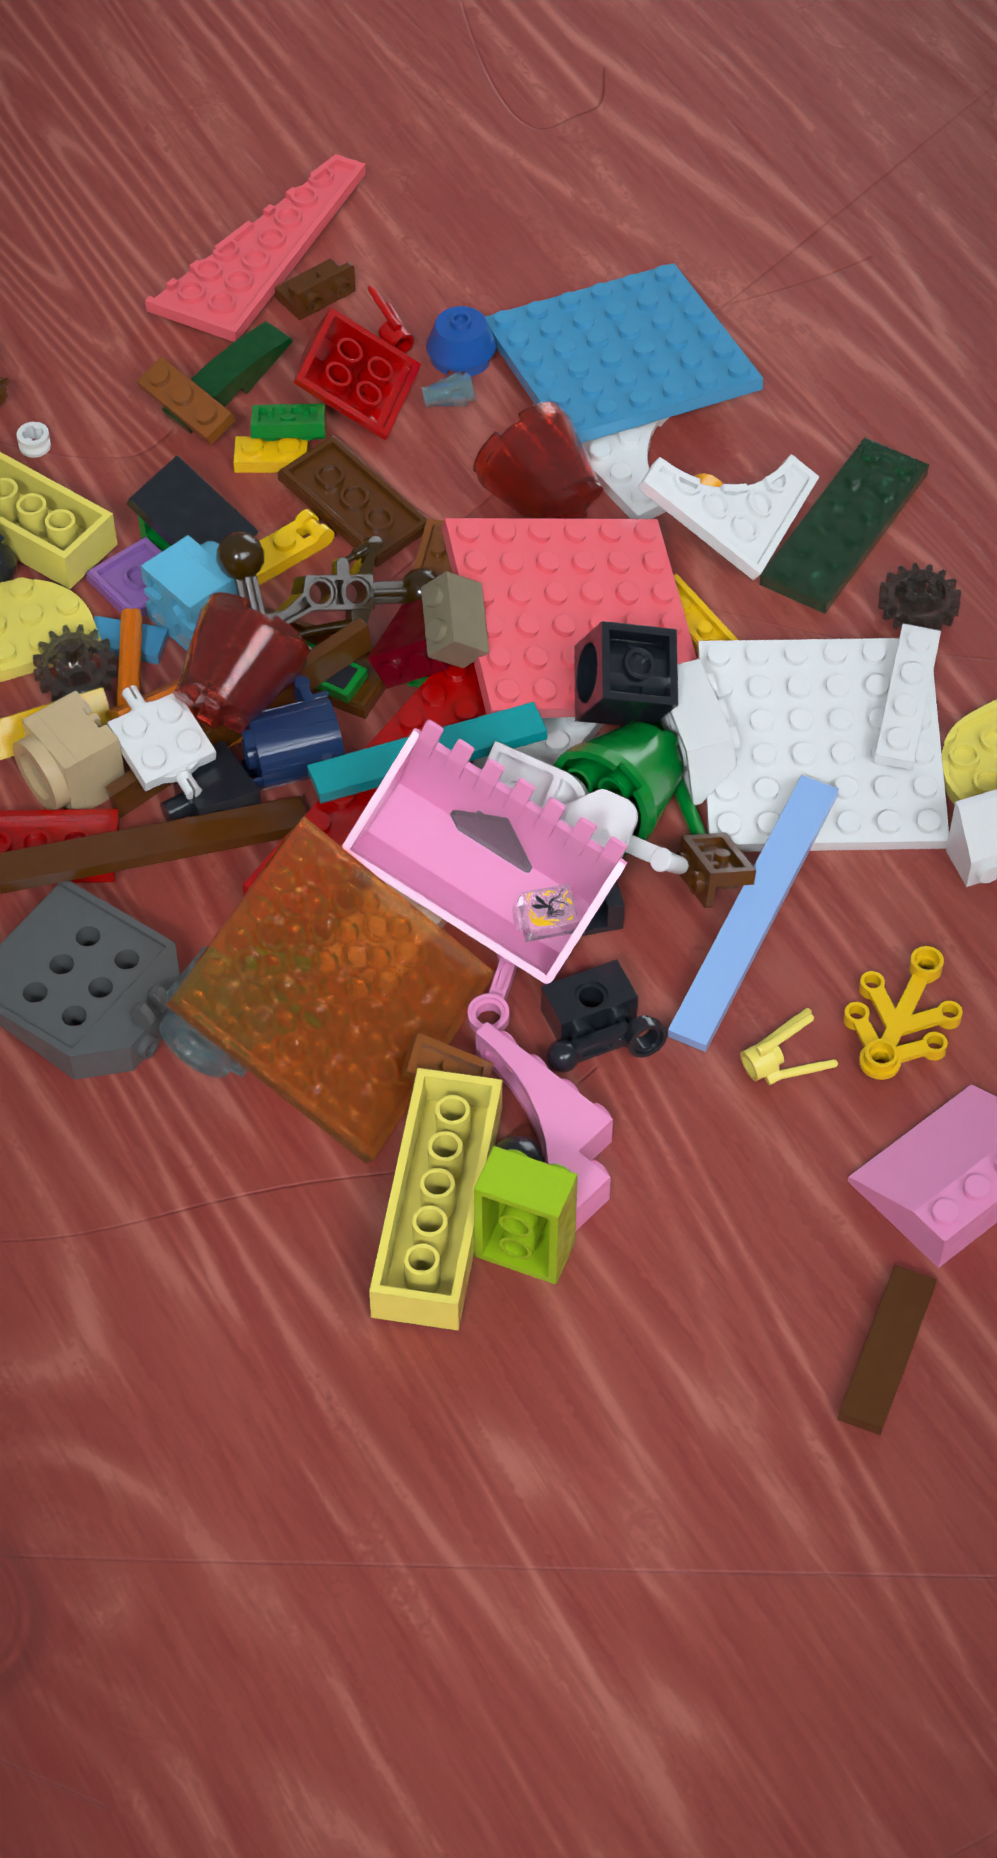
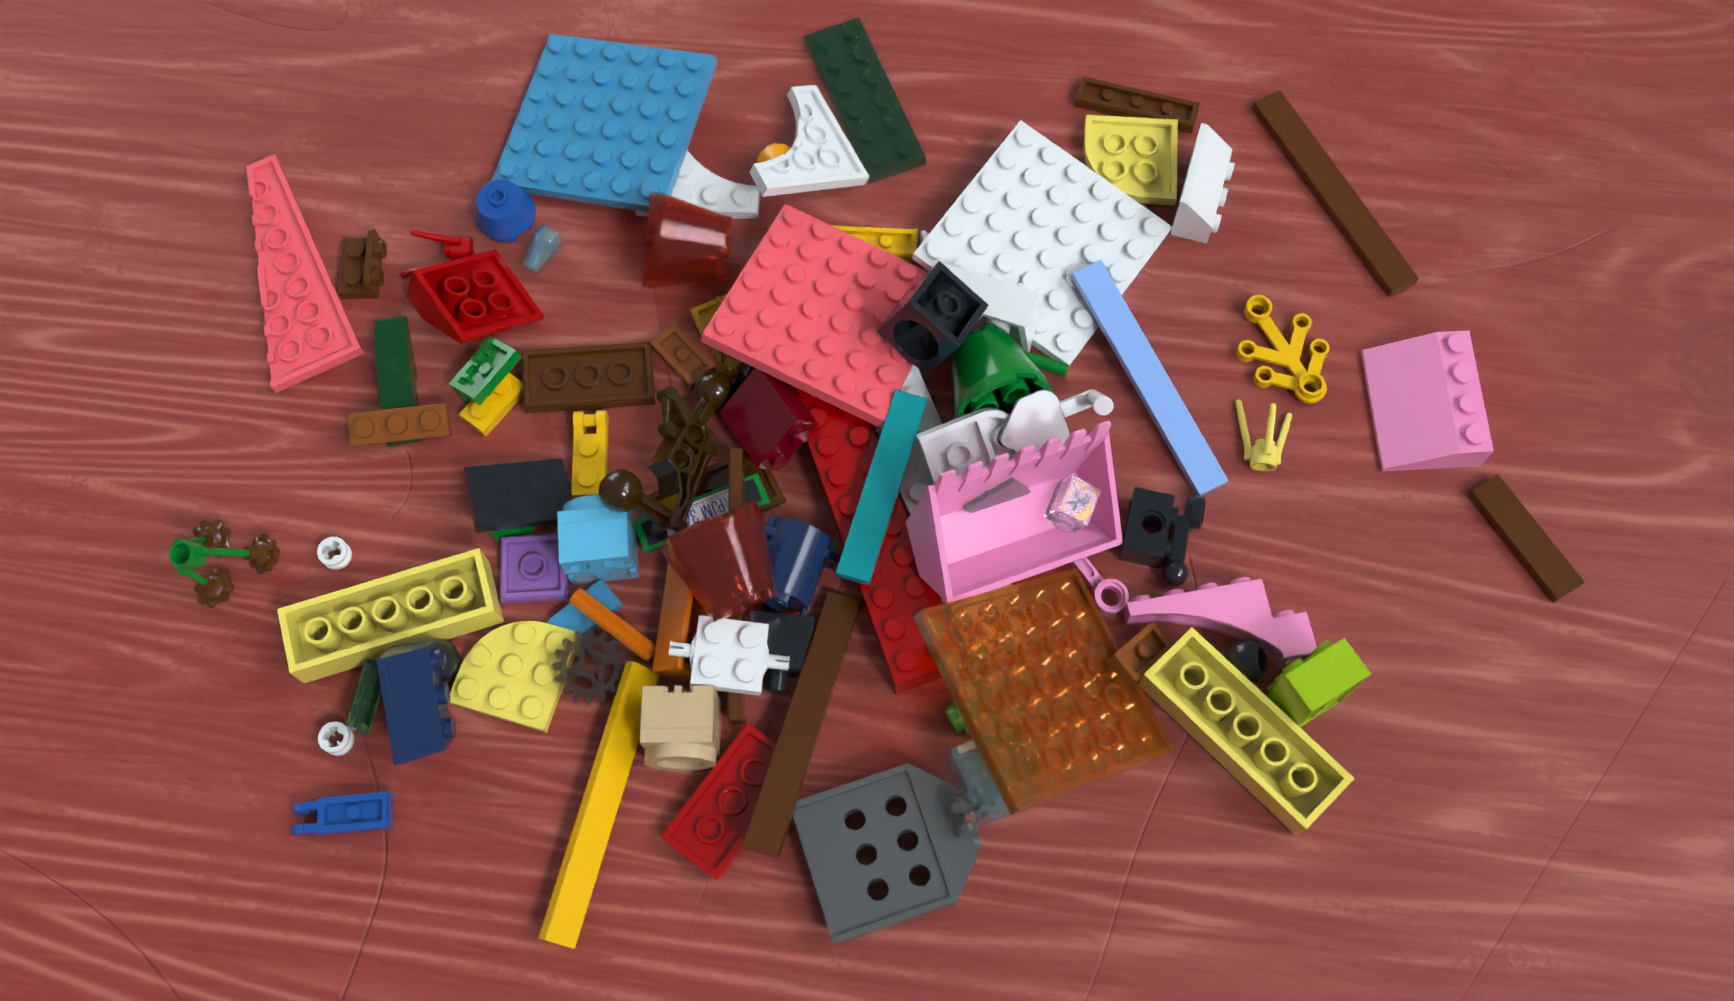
camera: 50 degrees left, 15 degrees up
dark tan brick [421,571,489,668] -> none
reddish brown bracket [676,833,756,908] -> none
white plate [874,624,941,770] -> none
clear smoke gear [878,563,961,631] -> none

